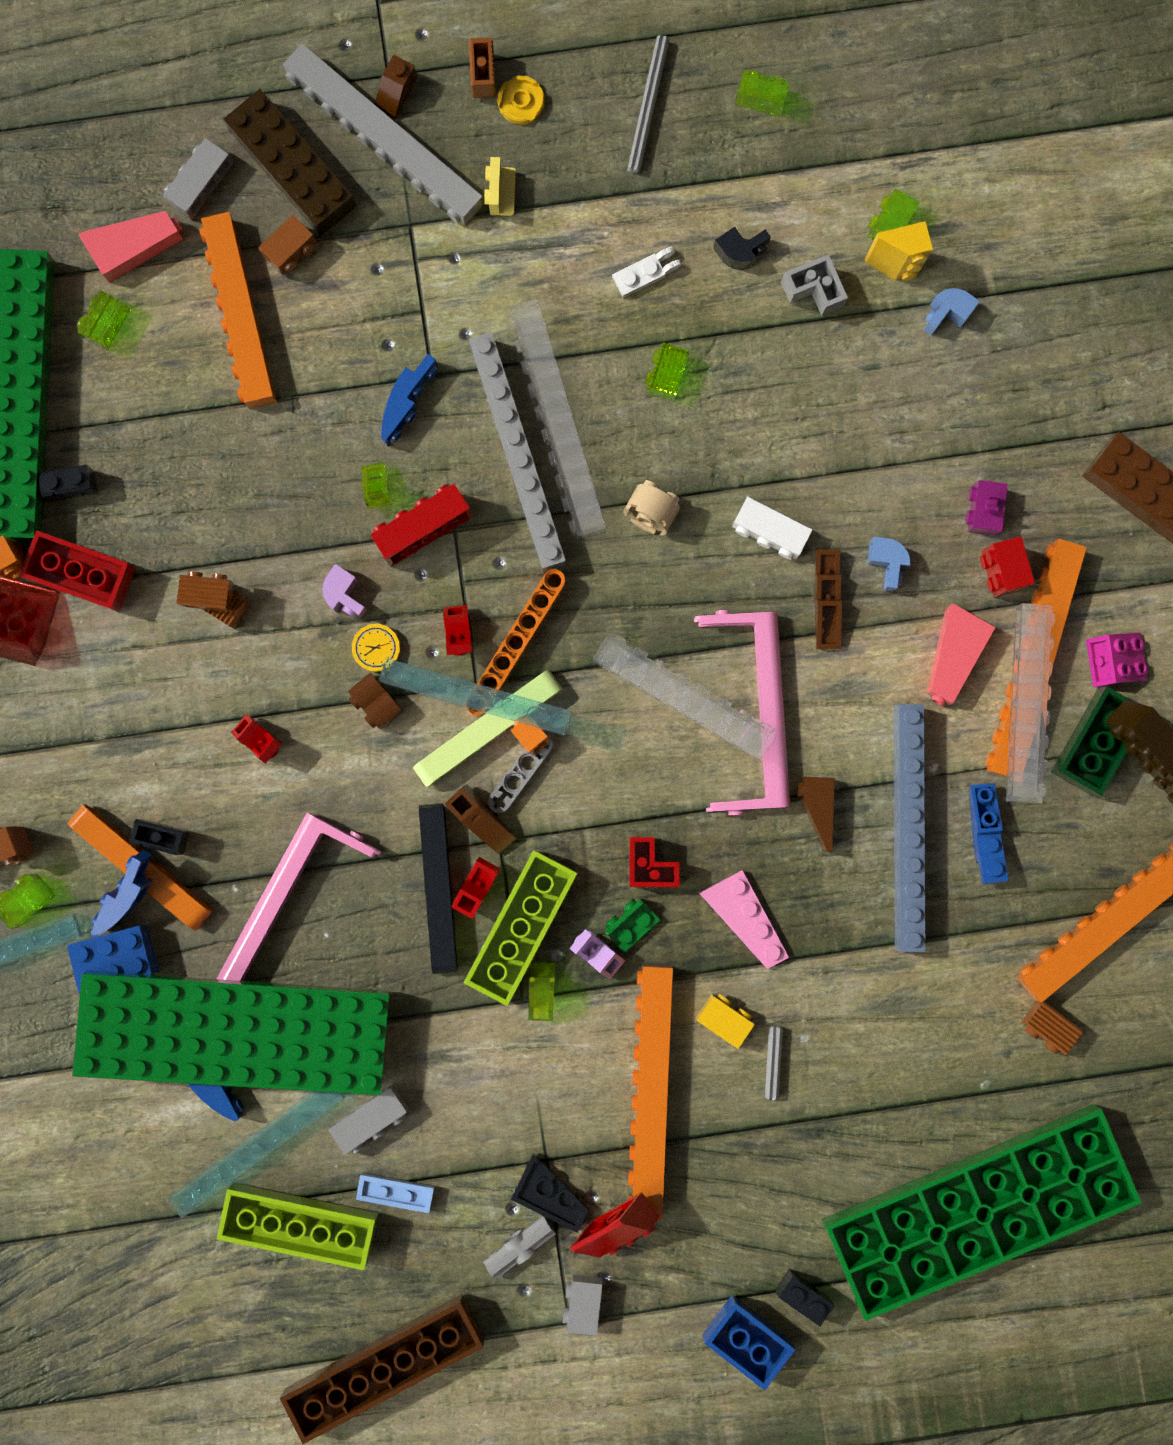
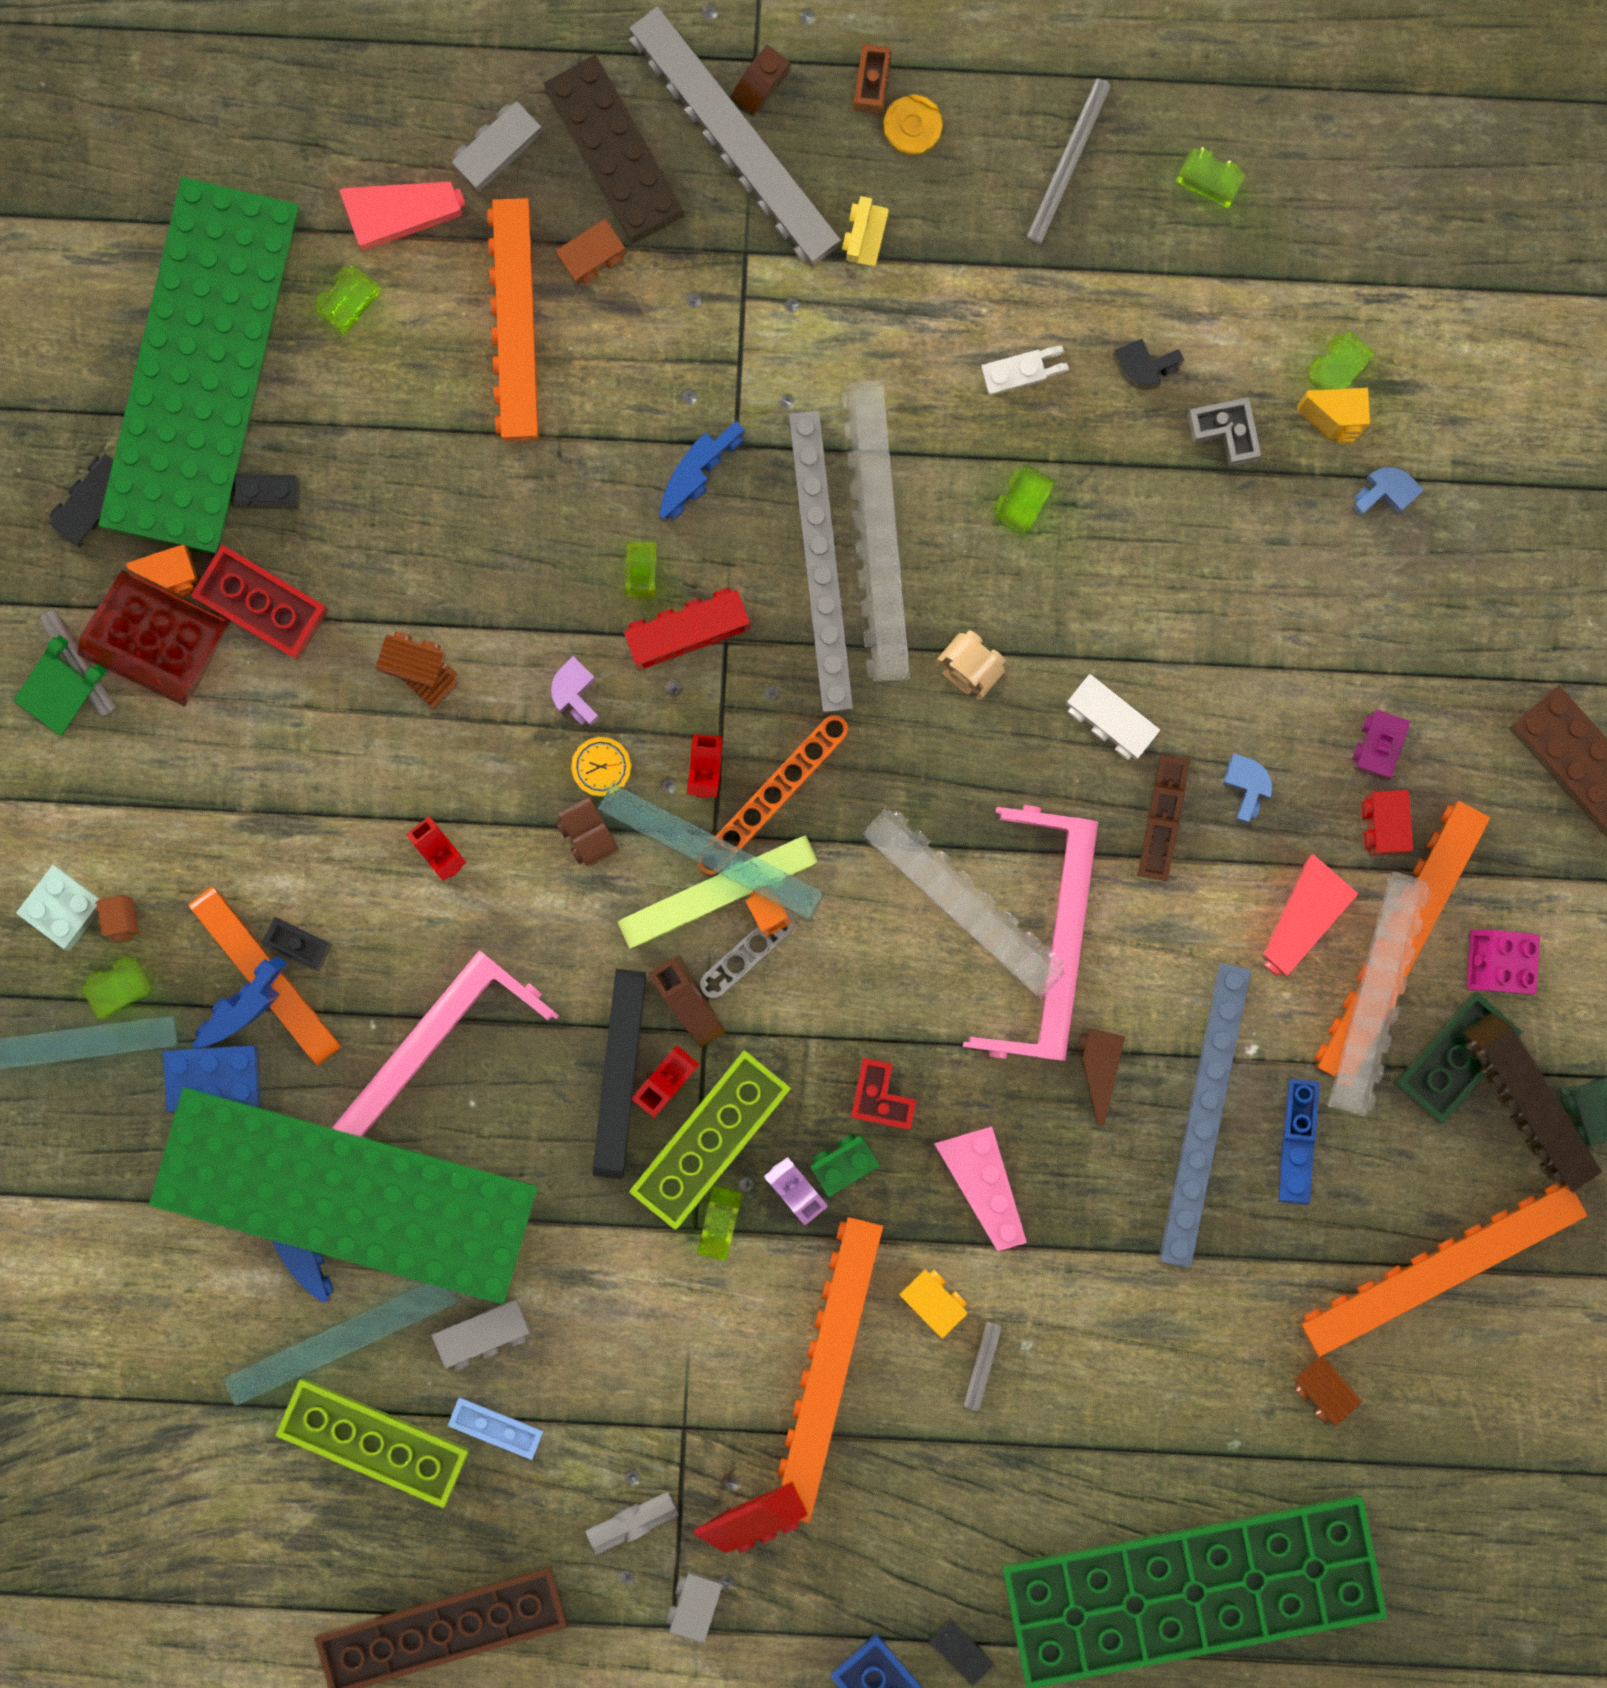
camera: 15 degrees right, 0 degrees up
black wing [511,1153,588,1233] -> none

